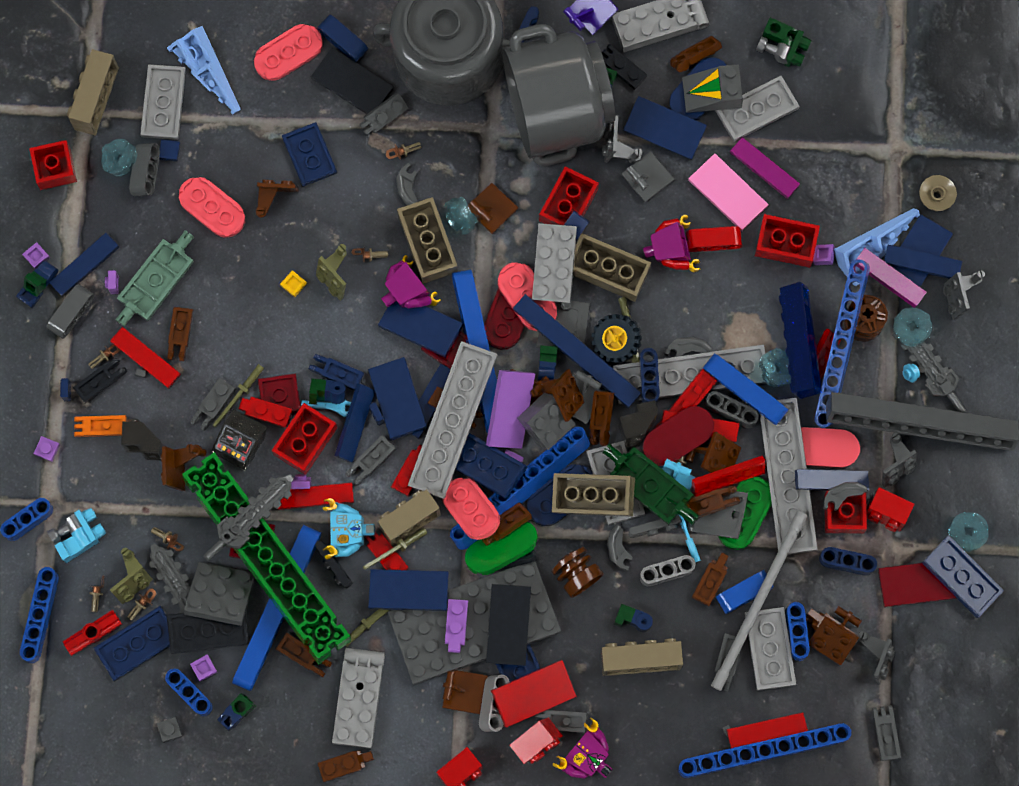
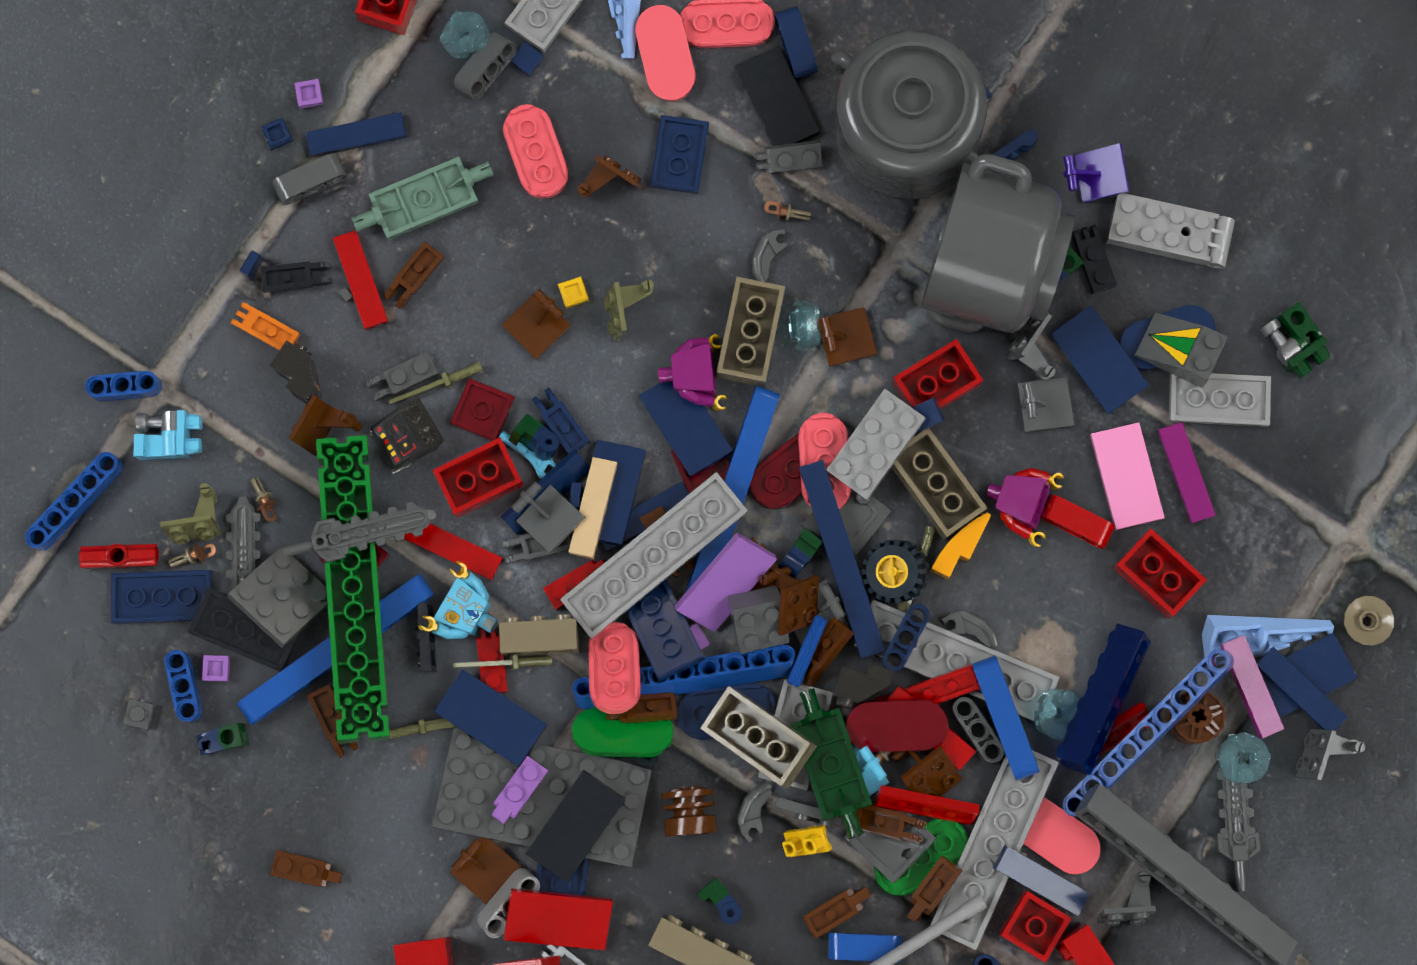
camera: 30 degrees right, 5 degrees up
leg [23,260,58,297] -> none
medium lavender plate [33,436,60,462] -> none
piece [88,345,120,369] -> none
dark tan piece [89,575,104,612] -> none
medium lavender plate [105,271,119,294] -> none
red hinge [238,397,293,428] -> none
medium lavender plate [291,474,311,489] -> none
light grey hinge [332,648,385,749] -> none
piece [351,248,388,262] -> none
light grey beam [640,555,696,587] -> none
reddish brown hinge [670,36,722,72] -> none
medium azure piece [679,515,701,562] -> none
medium lavender plate [813,244,835,265] -> none
dark grey piece [823,482,867,511] -> none
medium azure plate [903,364,920,383] -> none
none -> reddish brown plate [502,289,571,360]
none -> dark grey plate [511,481,585,554]
none -> tan tile [569,457,618,559]
none -> coral tile [635,5,696,102]
none -> yellow hips [782,825,832,857]
none -> blue axle [787,615,827,687]
none -> reddish brown hinge [907,855,963,922]
none -> light orange slope [930,513,991,580]

